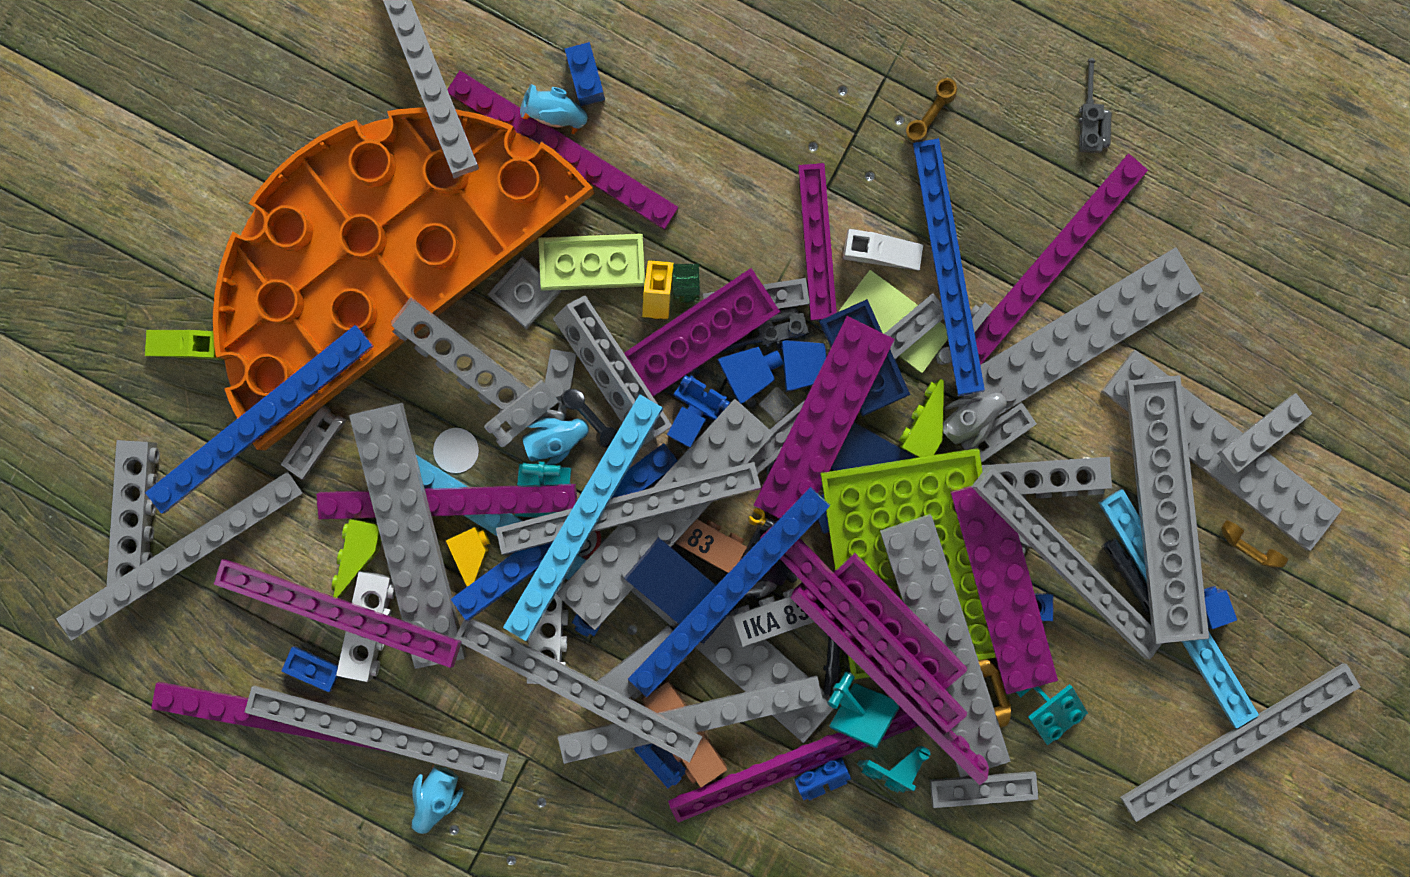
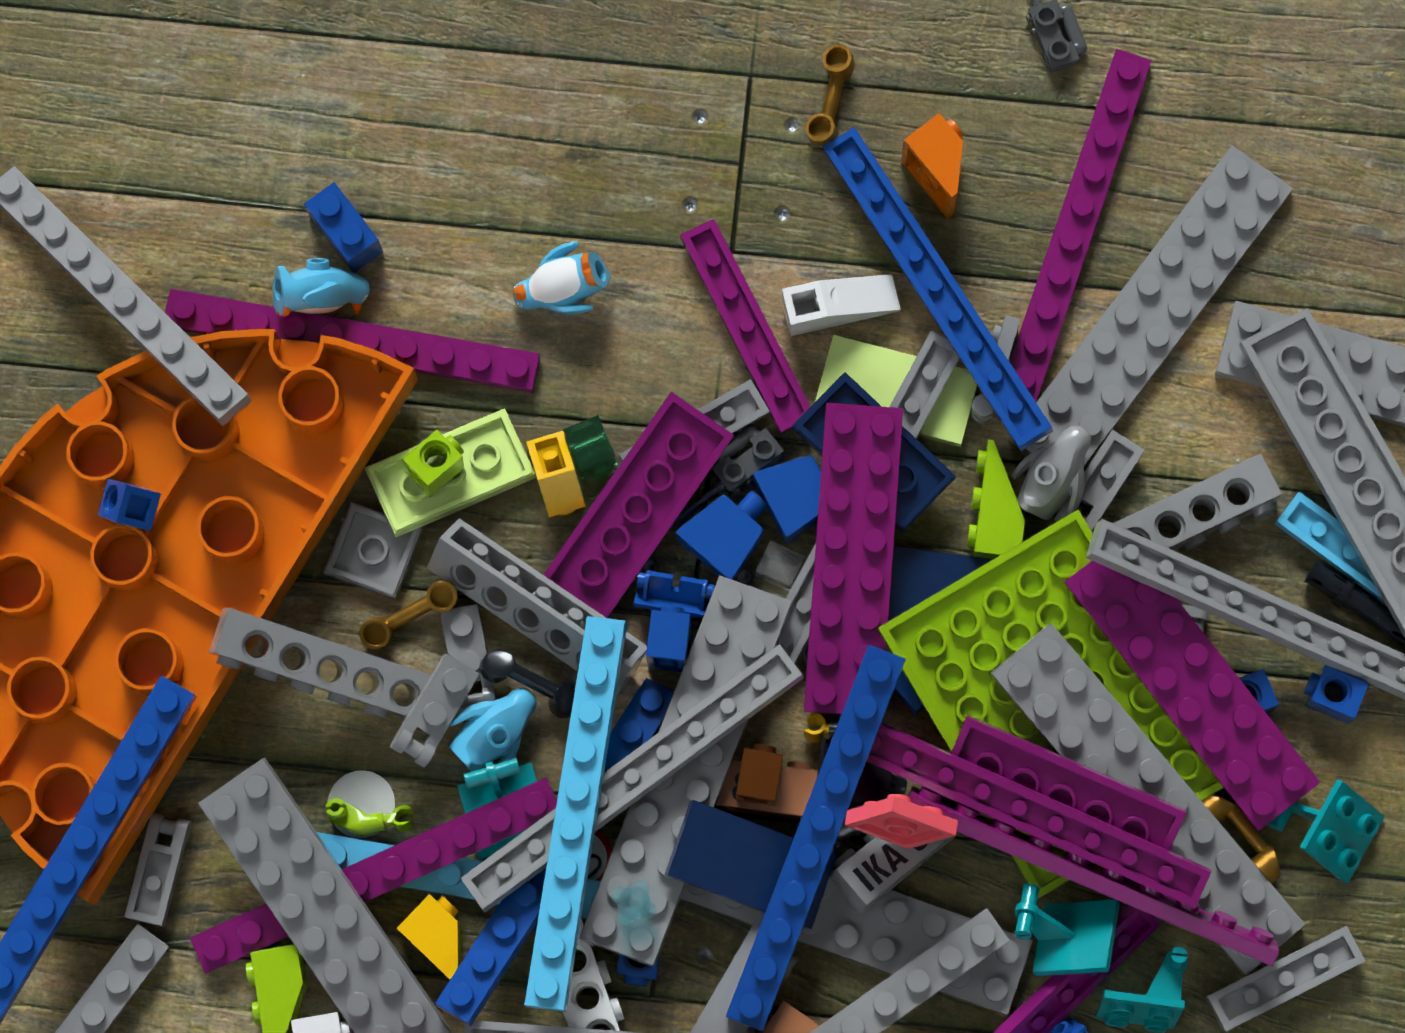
camera: 15 degrees left, 10 degrees down
black pin [823,636,844,695] -> none
none -> blue brick [98,478,161,531]
none -> lime arm [325,798,413,836]
none -> pearl gold bar [359,580,458,649]
none -> lime brick [402,430,464,497]
none -> animal [513,241,611,315]
none -> clear light blue plate [611,881,656,926]
none -> reddish brown brick [736,744,783,806]
none -> coral plate [845,794,958,849]
none -> orange slope [901,113,964,219]
none -> blue brick [1303,665,1369,724]

